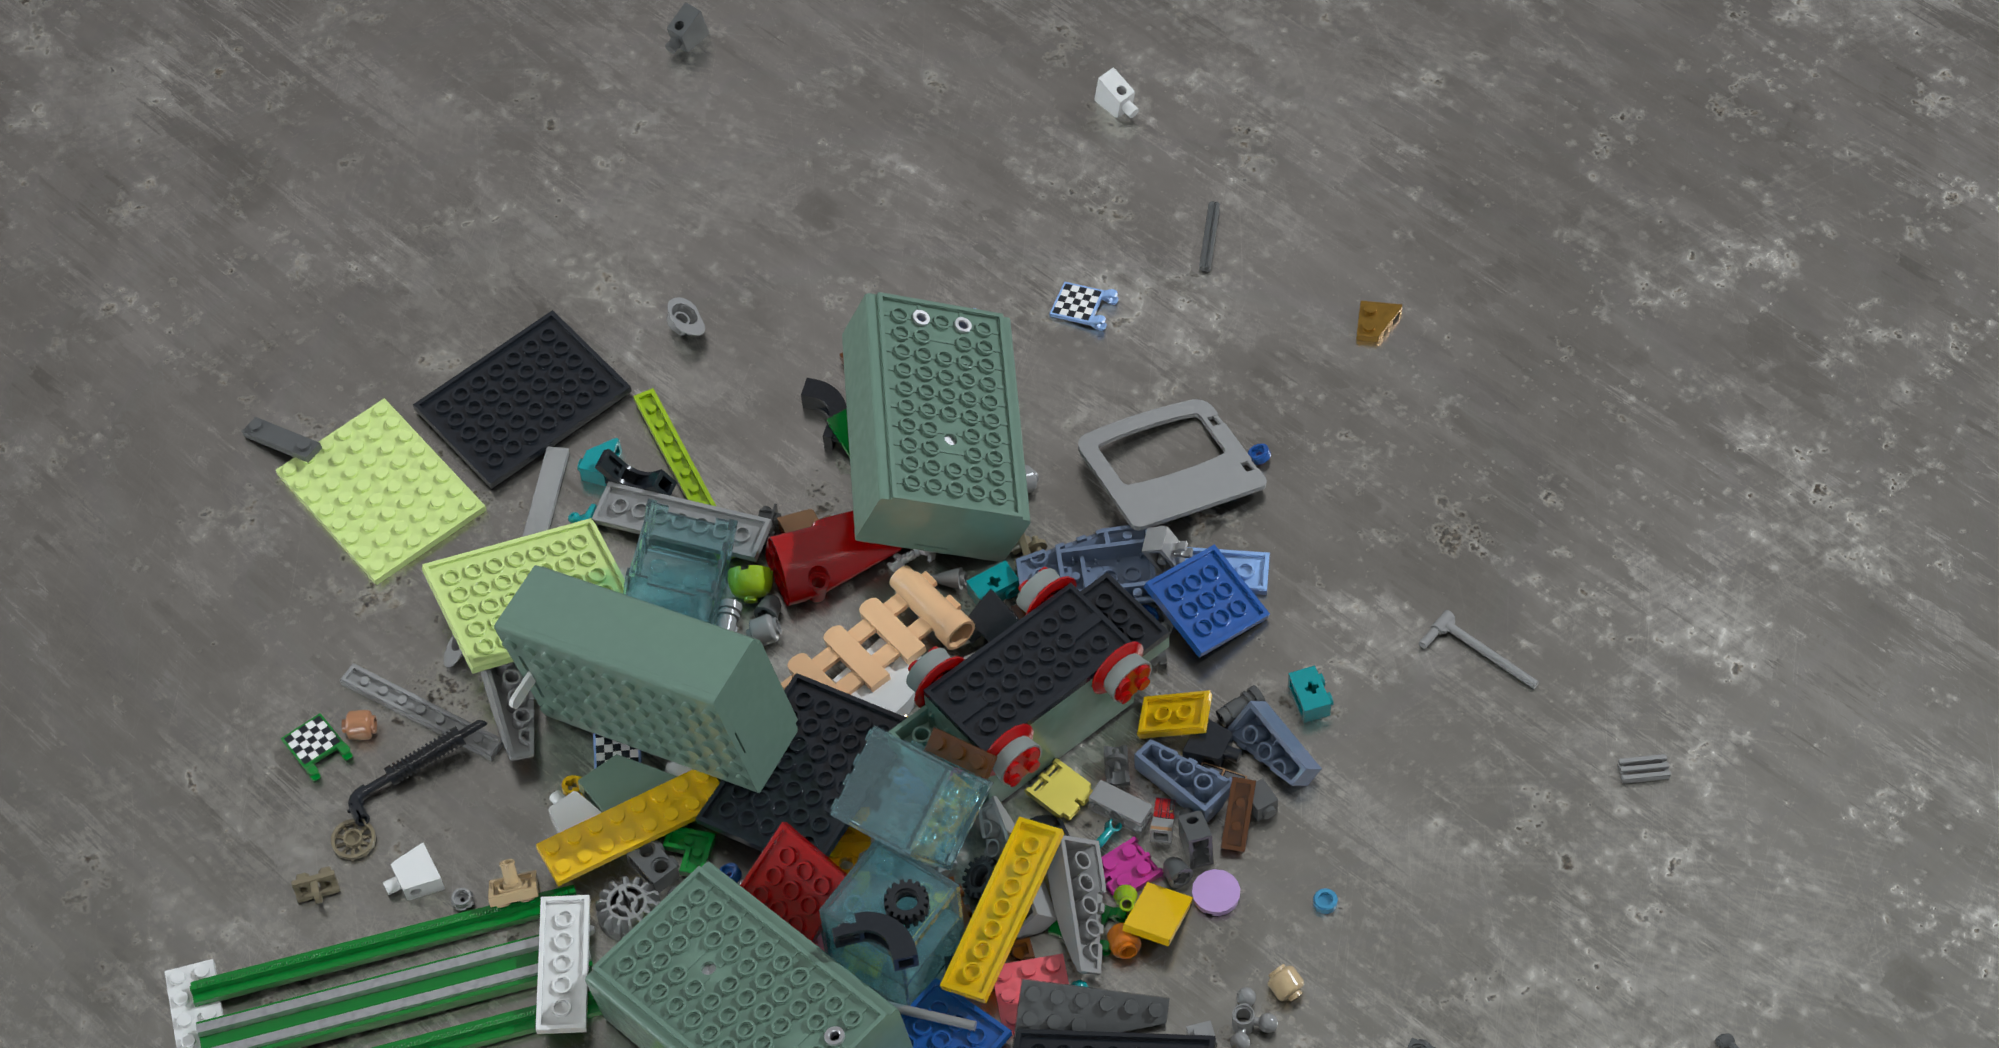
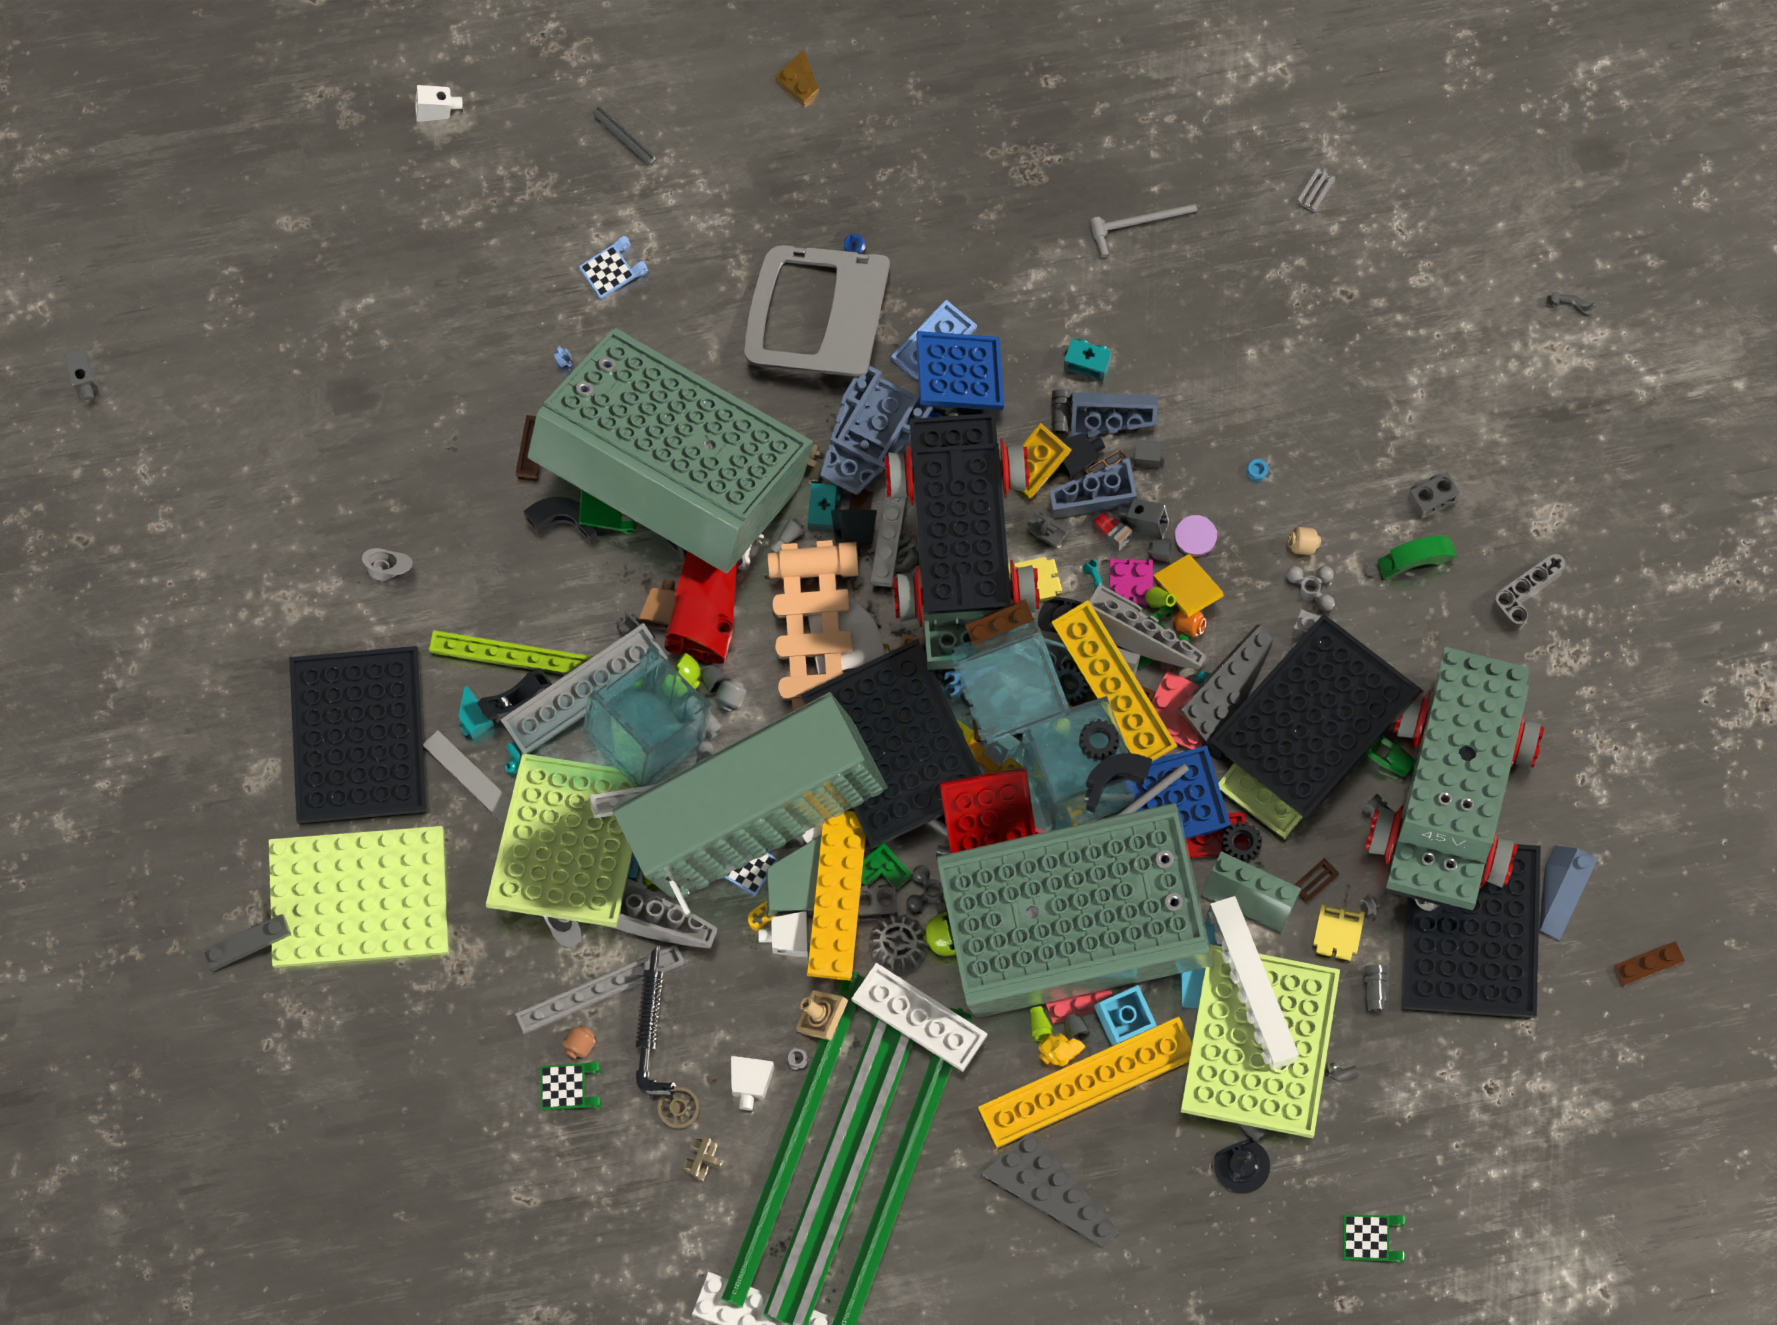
camera: 55 degrees left, 15 degrees up
blue tile [719,863,742,883] -> none
light grey piece [1089,779,1153,835] -> none
light grey brick [1142,526,1194,574] -> none
reddish brown plate [1220,777,1256,852] -> none

